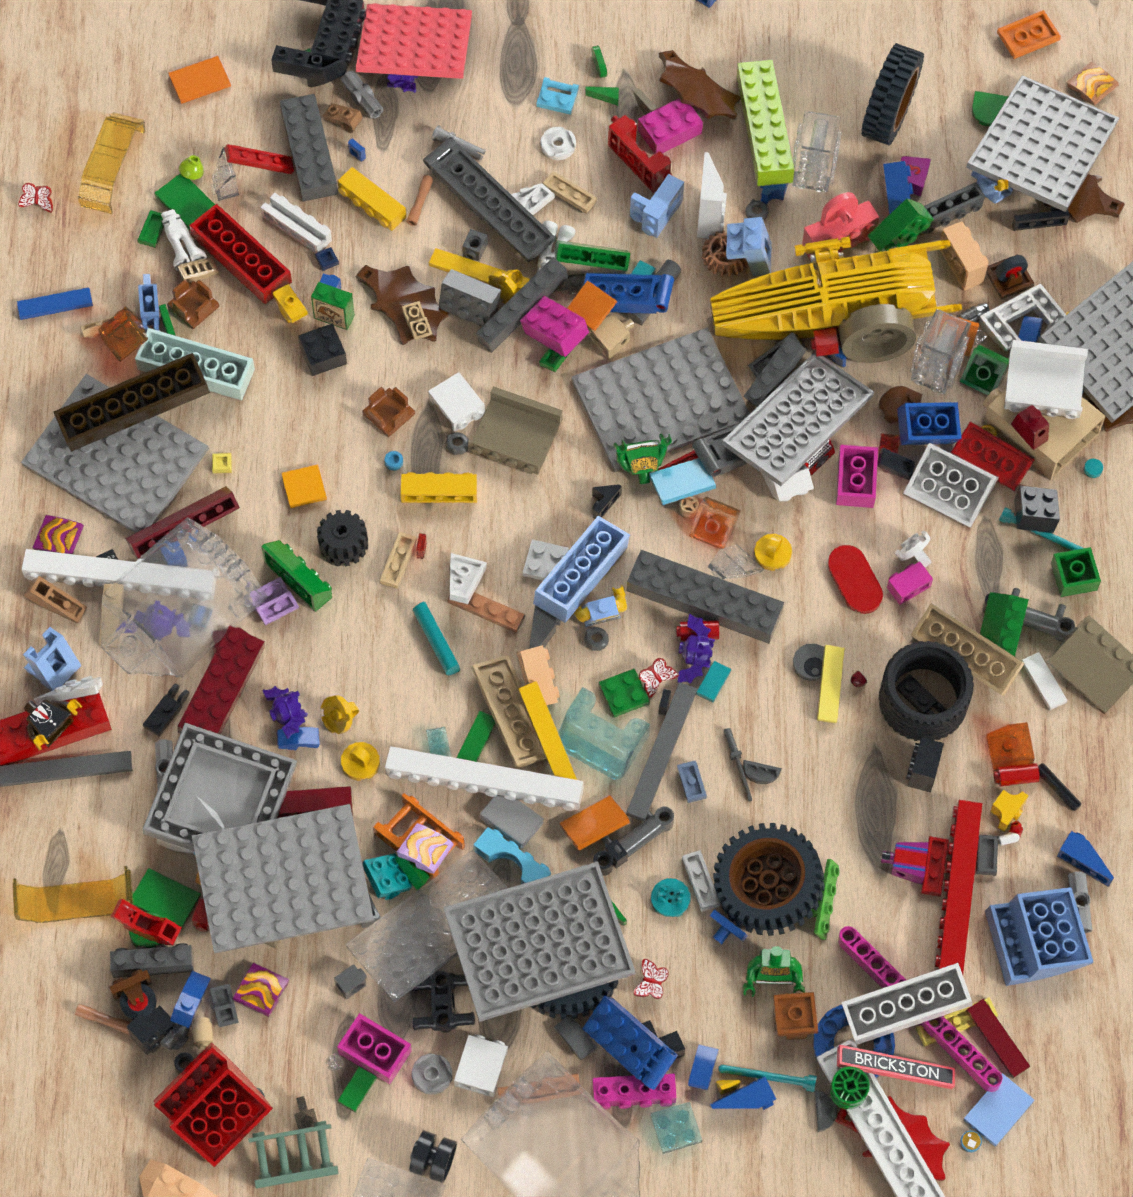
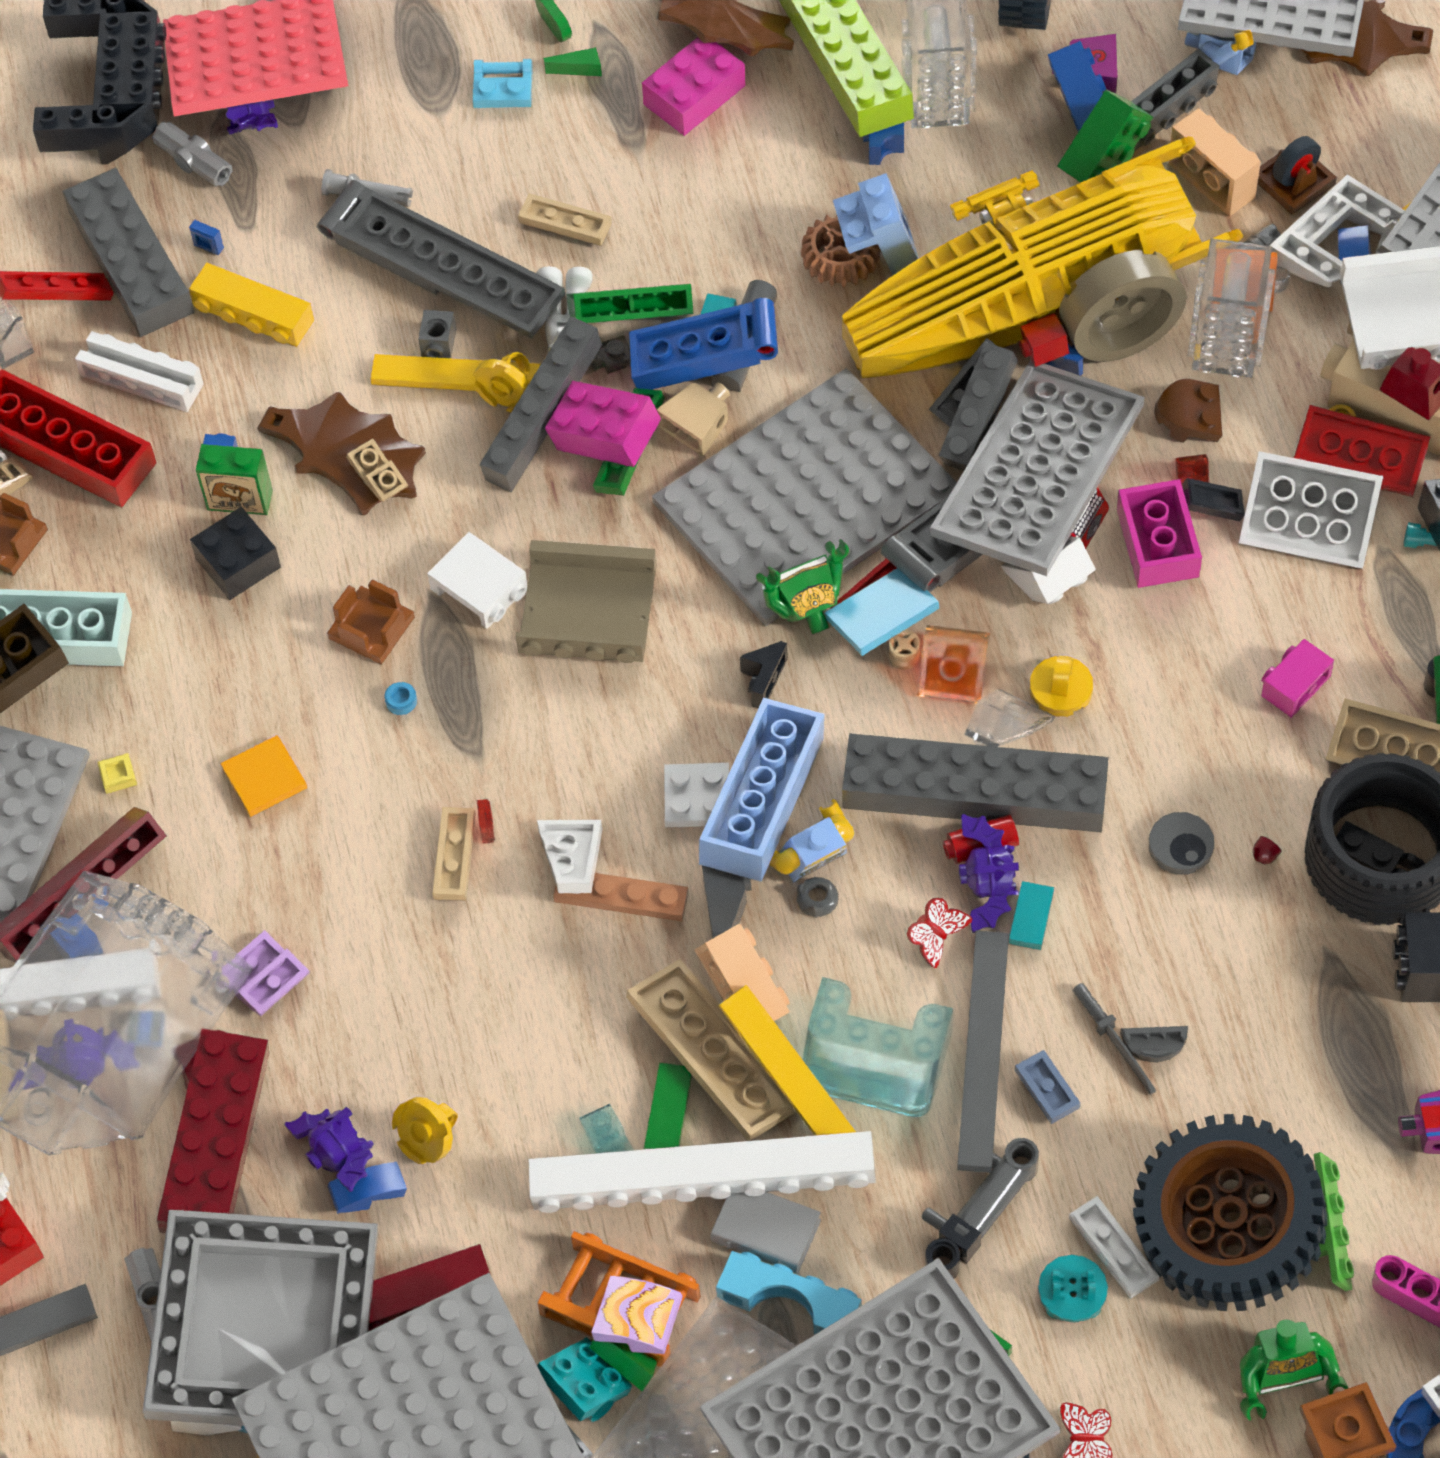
camera: 10 degrees left, 5 degrees down
black hinge [143,683,190,736] -> none
green slope [261,540,332,612] -> none
yellow brick [273,284,308,324] -> none
dark blue tile [315,247,339,271] -> none
black wheel [317,510,369,567] -> none
medium nougat plate [323,103,362,133] -> none
yellow tile [341,742,380,781] -> none
yellow brick [401,472,477,503] -> none
nougat piece [406,175,433,226] -> none
teal brick [412,601,460,675] -> none
dark grey brick [438,269,501,327] -> none
dark grey piece [445,432,469,455] -> none
white wing [509,183,555,215] -> none
white tile [540,127,576,160] -> none
orange tile [559,795,630,850] -> none
orange tile [567,280,617,331] -> none
green plate [599,668,650,717] -> none
red brick [608,114,673,193] -> none
light blue brick [630,174,684,238] -> none
dark tan tile [633,88,657,115] -> none
black tile [658,689,671,715] -> none
white slope [697,152,727,239] -> none
blue tile [710,909,748,944] -> none
dark grey piece [745,199,769,221] -> none
coral brick [802,192,879,260] -> none
light yellow tile [817,645,845,724] -> none
red tile [828,545,883,614] -> none
white tile [895,531,932,568] -> none
blue brick [897,402,962,445] -> none
green slope [959,345,1009,395] -> none
black hinge [1012,206,1069,231] -> none

